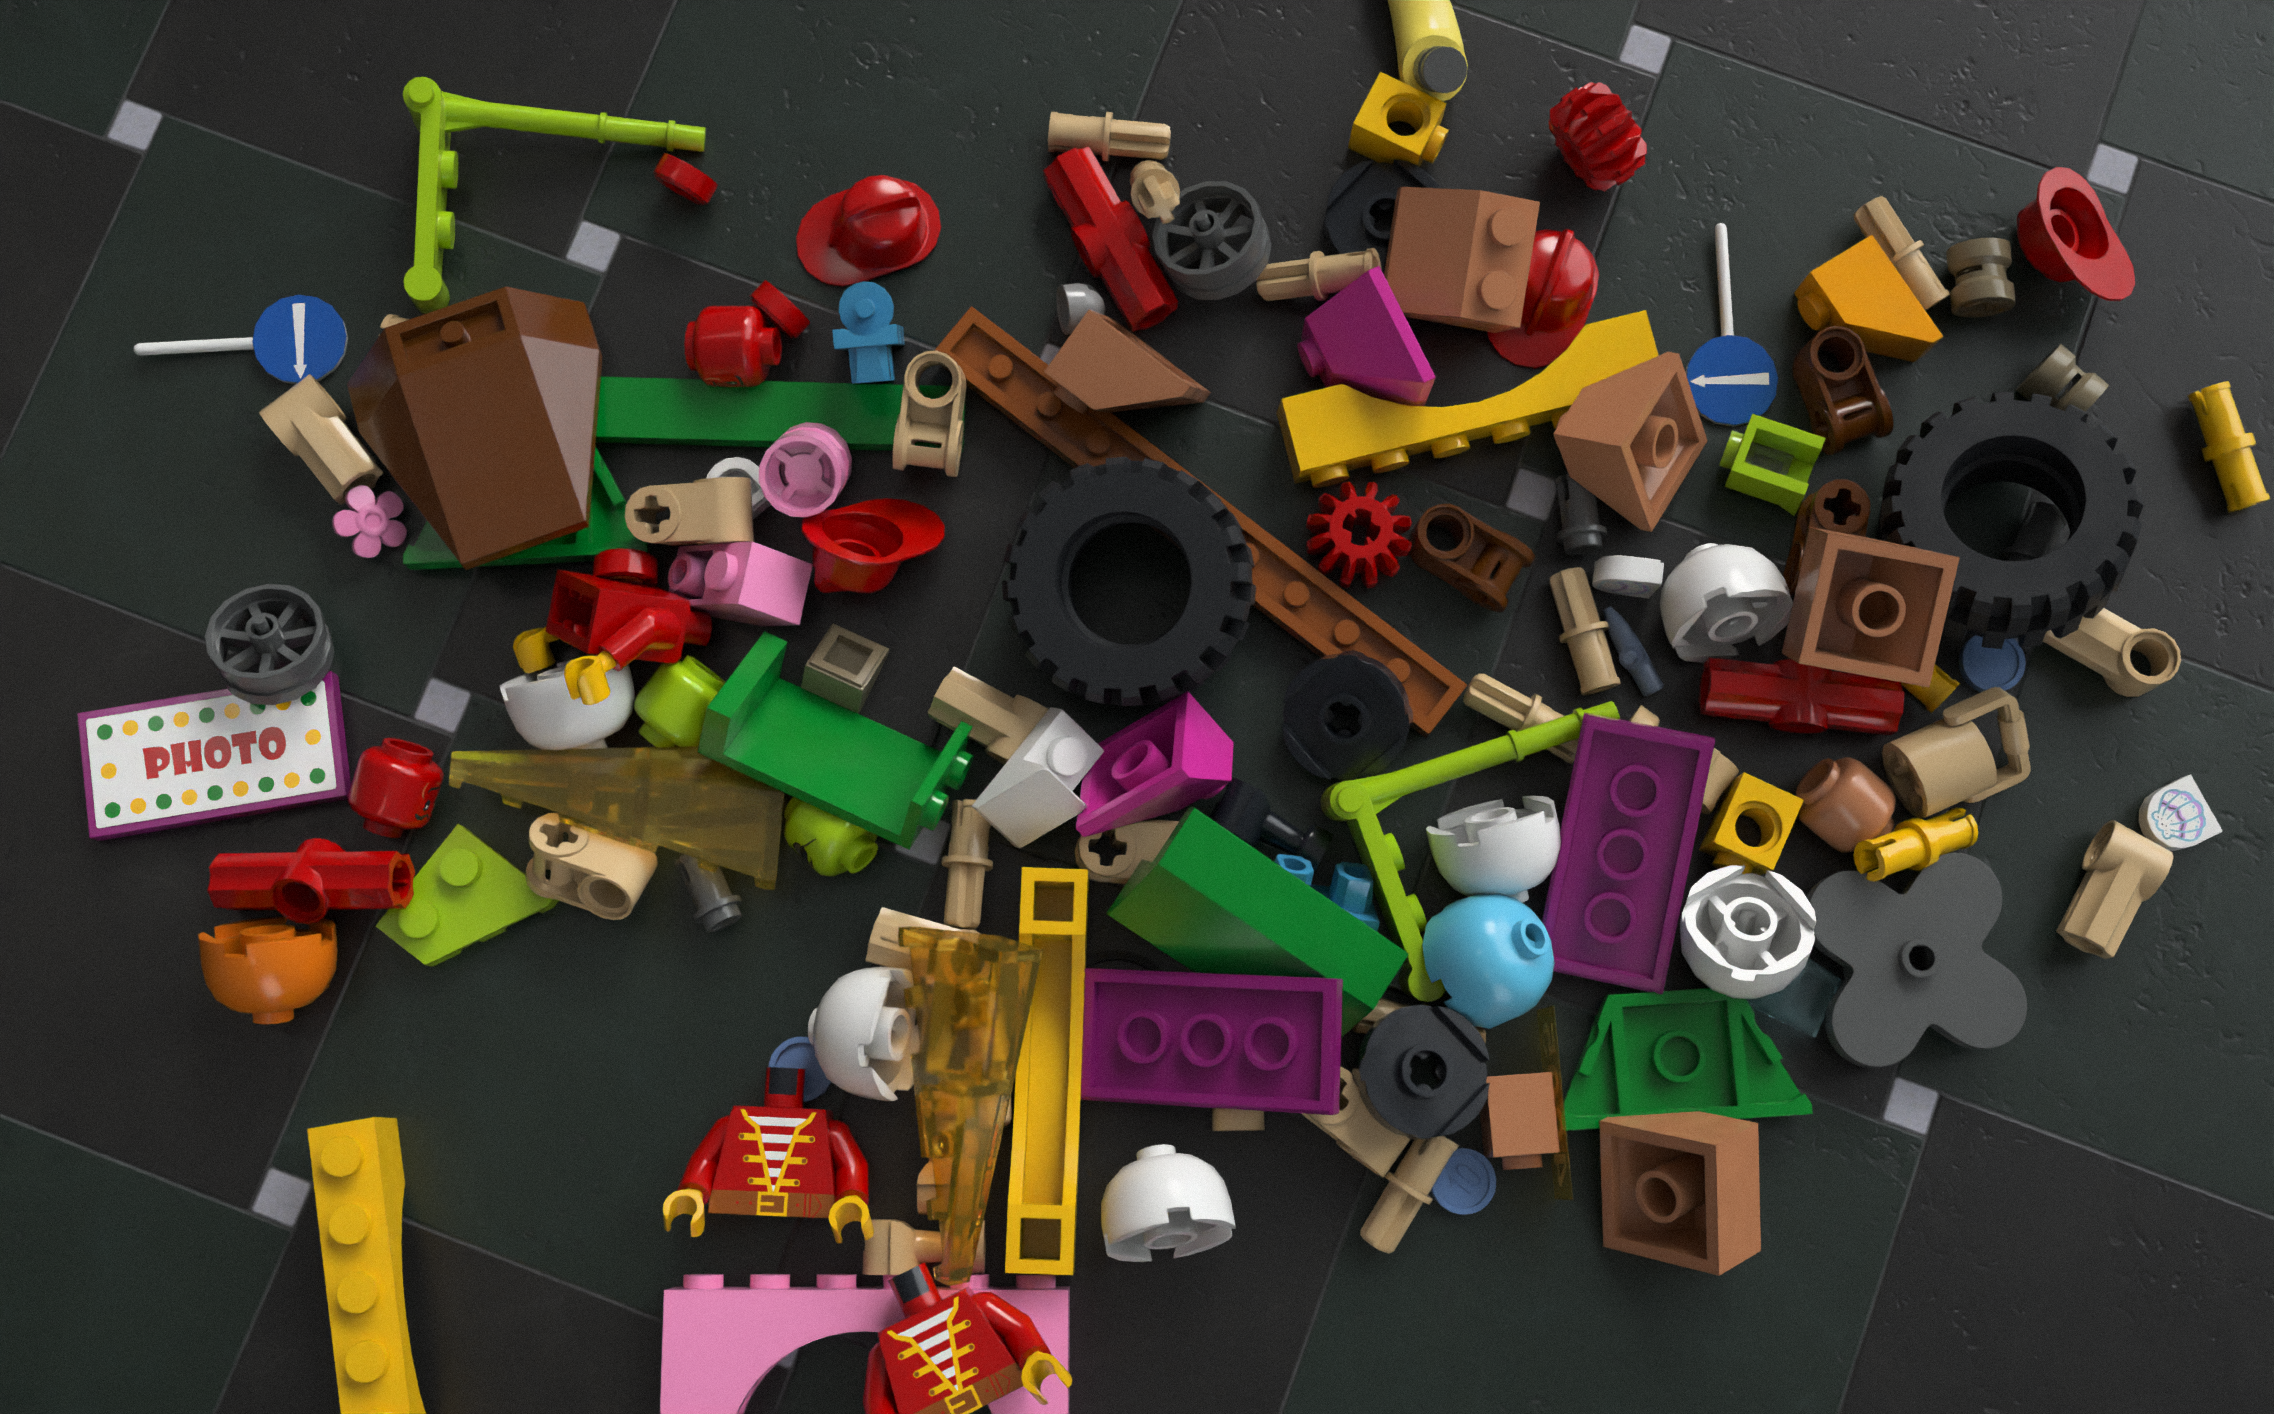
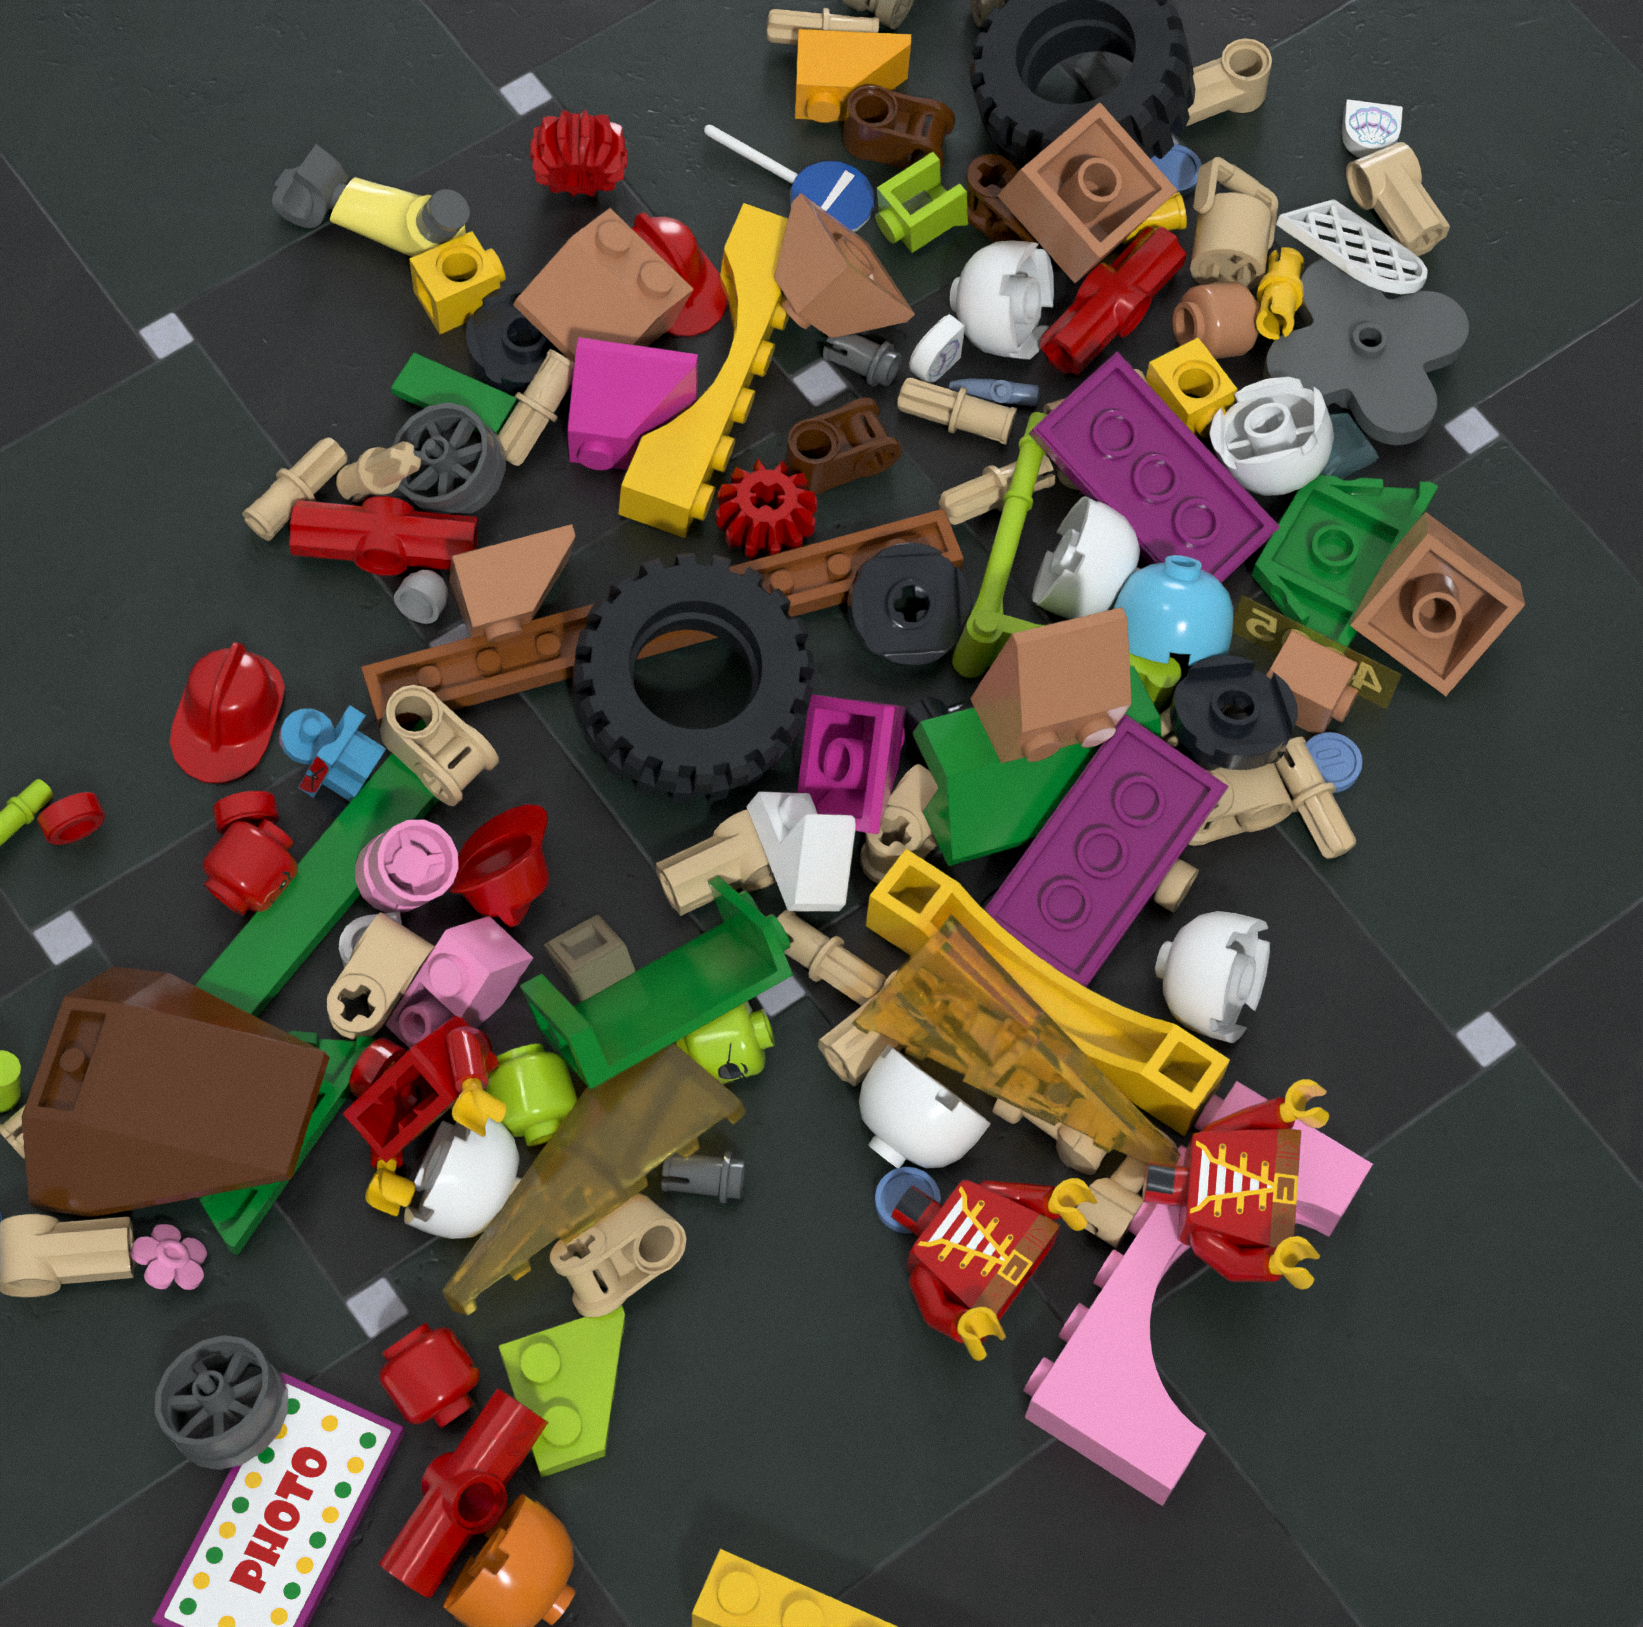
camera: 60 degrees left, 15 degrees down
none -> green piece [391,352,518,435]
none -> nougat slope [970,607,1131,763]
none -> white window [1276,199,1428,294]

